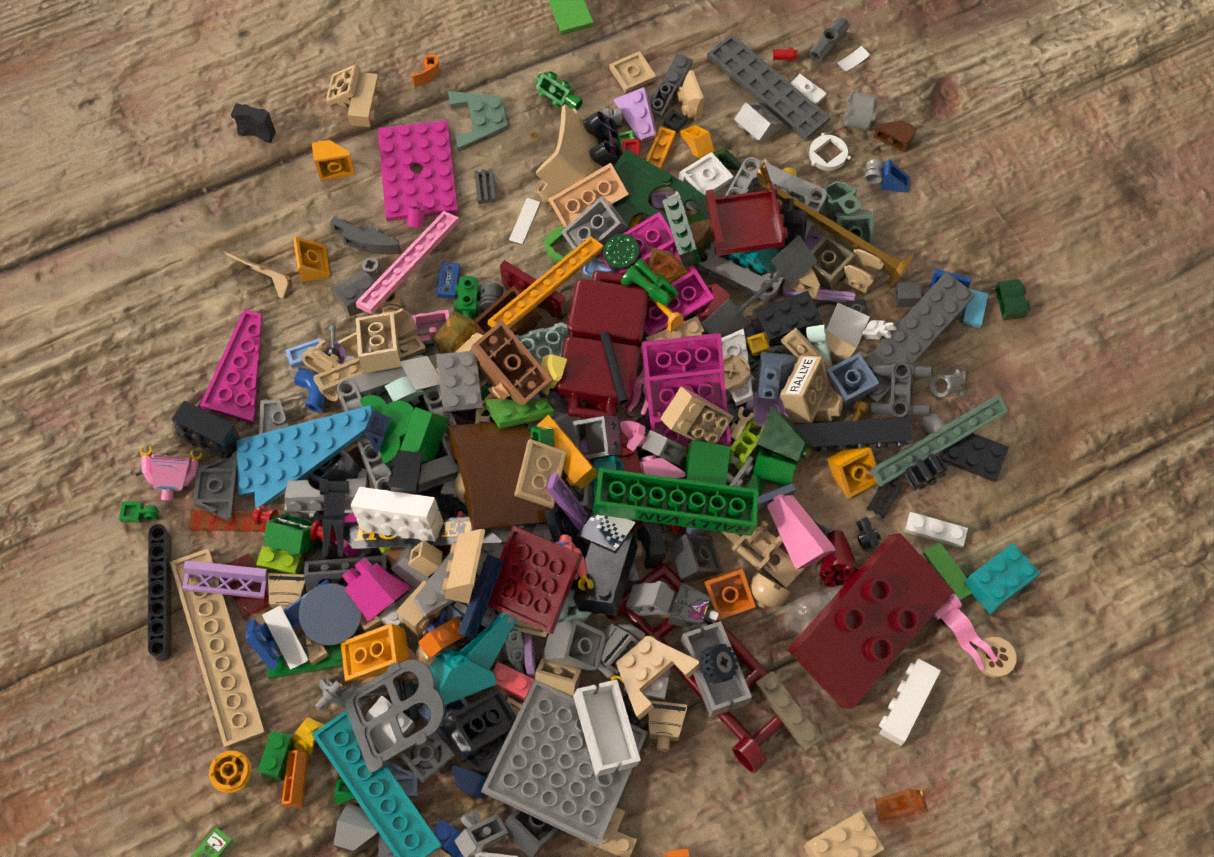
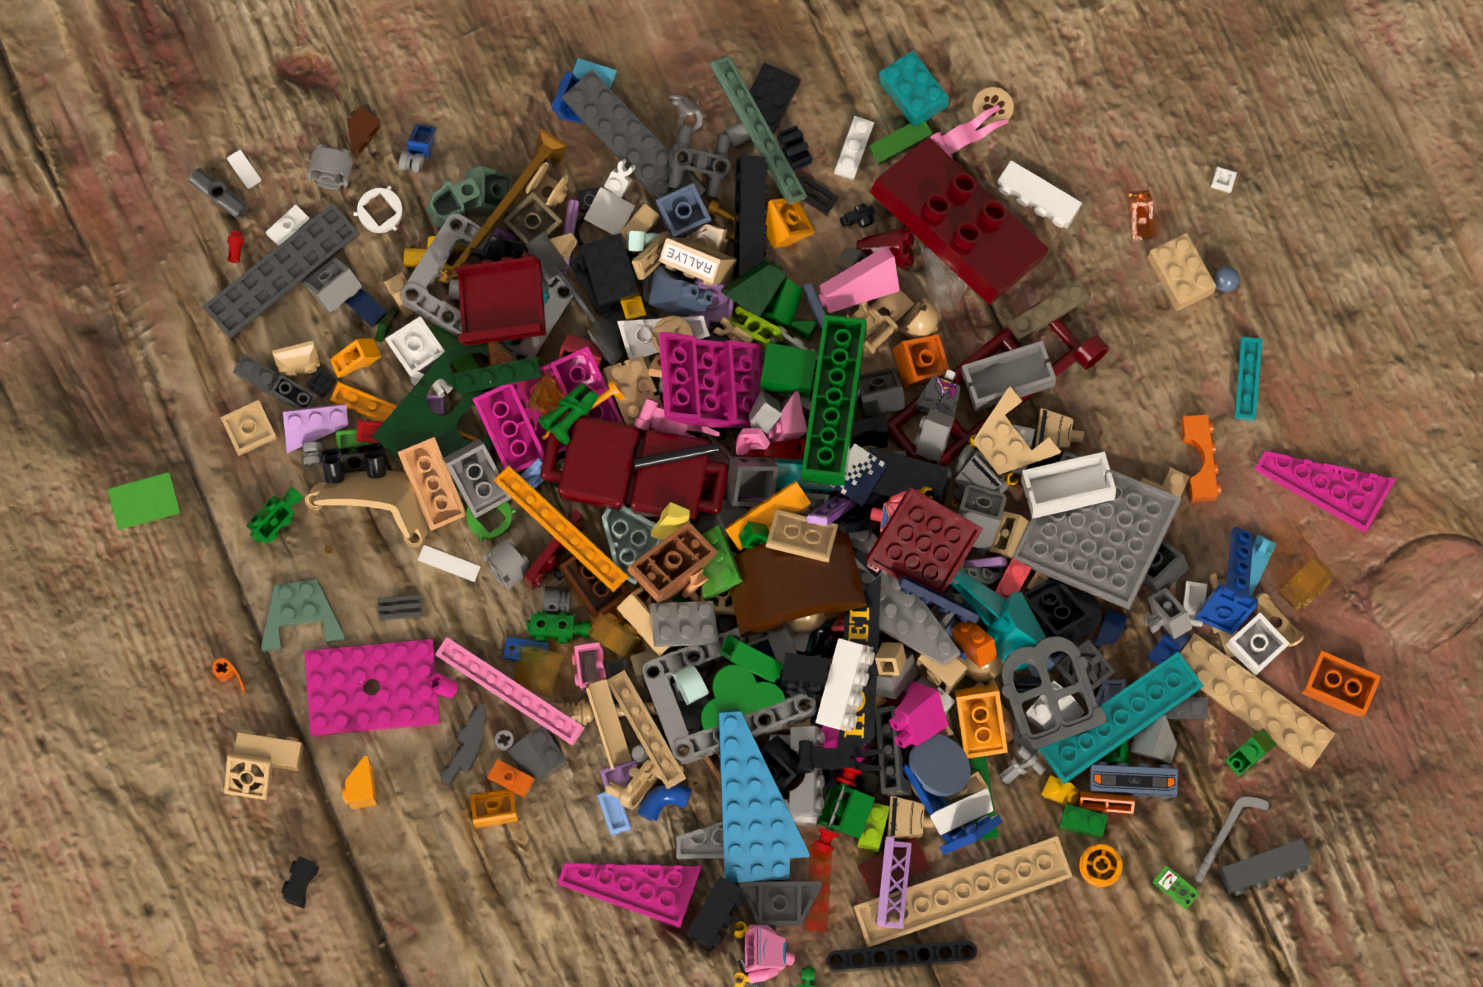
camera: 90 degrees left, 10 degrees up
tan piece [225,252,291,299] -> none
hinge [325,325,340,362] -> none
tan brick [356,312,402,374] -> none
dark blue slope [365,410,391,453] -> none
white sticker [400,356,440,390] -> none
tan slope [442,529,485,604] -> none
dark green tile [603,234,640,270] -> none
tan slope [660,386,734,444] -> none
black wheel [699,644,738,684] -> none
dark grey brick [894,282,924,307] -> none
dark green brick [995,279,1030,320] -> none
none -> dark blue slope [344,288,387,328]
none -> light grey brick [483,539,530,590]
none -> orange plate [487,759,535,798]
none -> clear yellow slope [513,646,564,698]
none -> brick [1089,762,1178,798]

